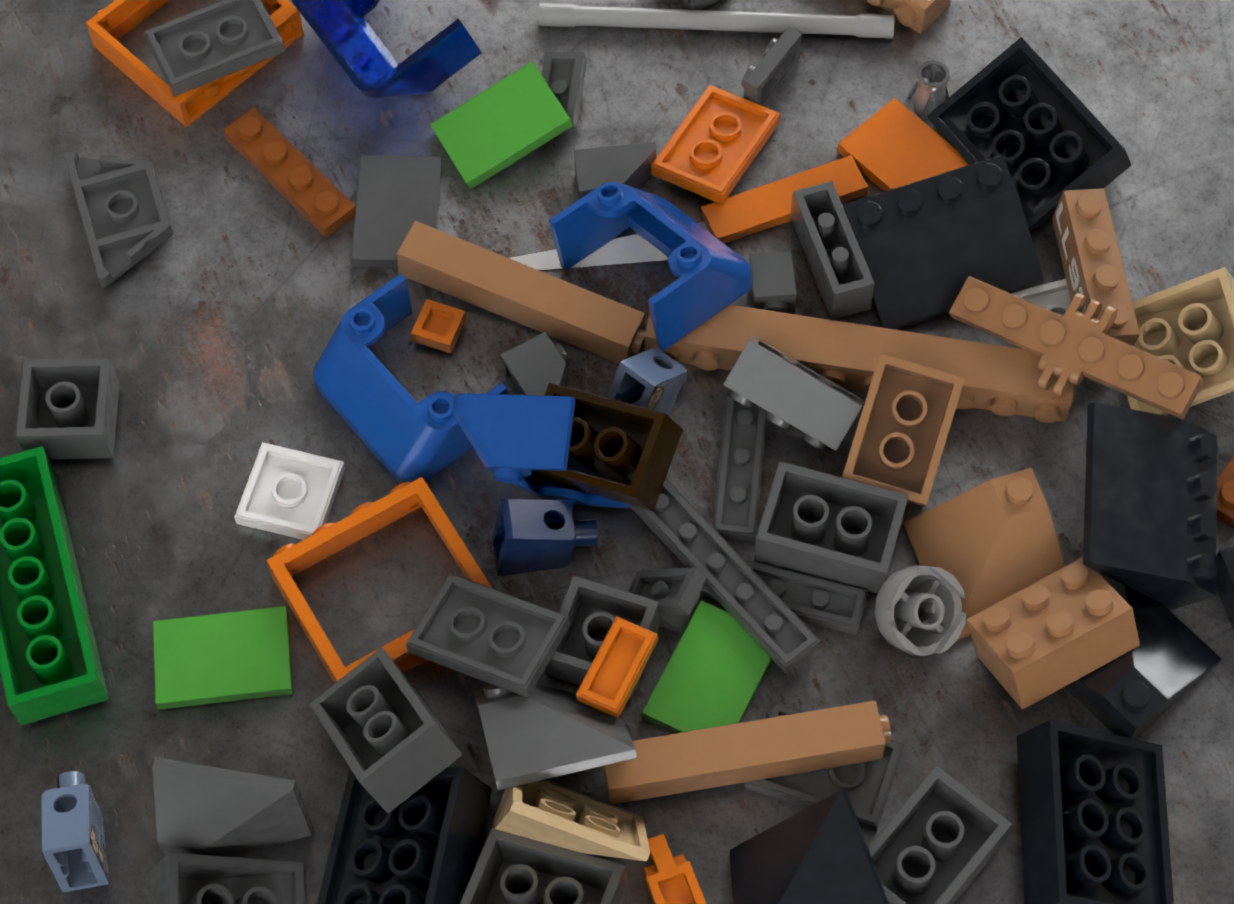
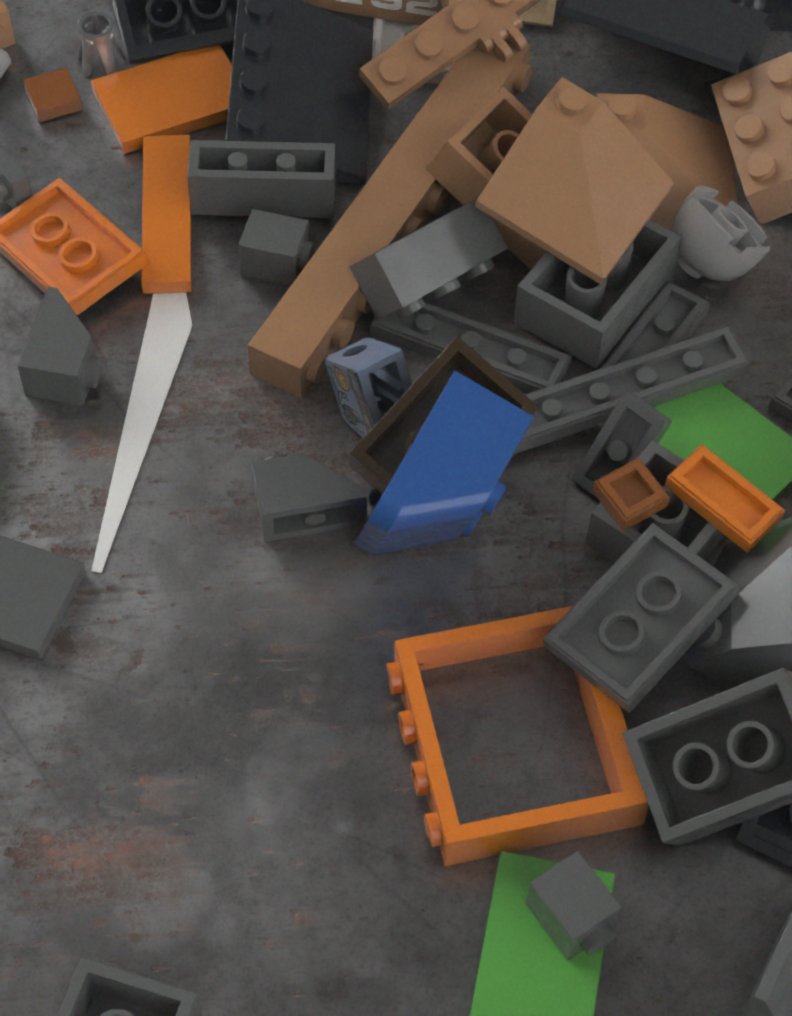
camera: 75 degrees left, 5 degrees down
white tile [234,442,346,540] -> none
blue windscreen [313,274,507,483] -> none
medium nougat brick [397,221,646,364] -> none
orange plate [411,299,466,354] -> none
dark blue torso [492,499,598,576] -> none
blue windscreen [549,182,753,351] -> none
none -> dark orange tile [23,67,83,122]
none -> medium nougat slope [475,77,674,285]
none -> dark grey brick [526,851,622,960]
none -> dark orange tile [592,457,670,531]

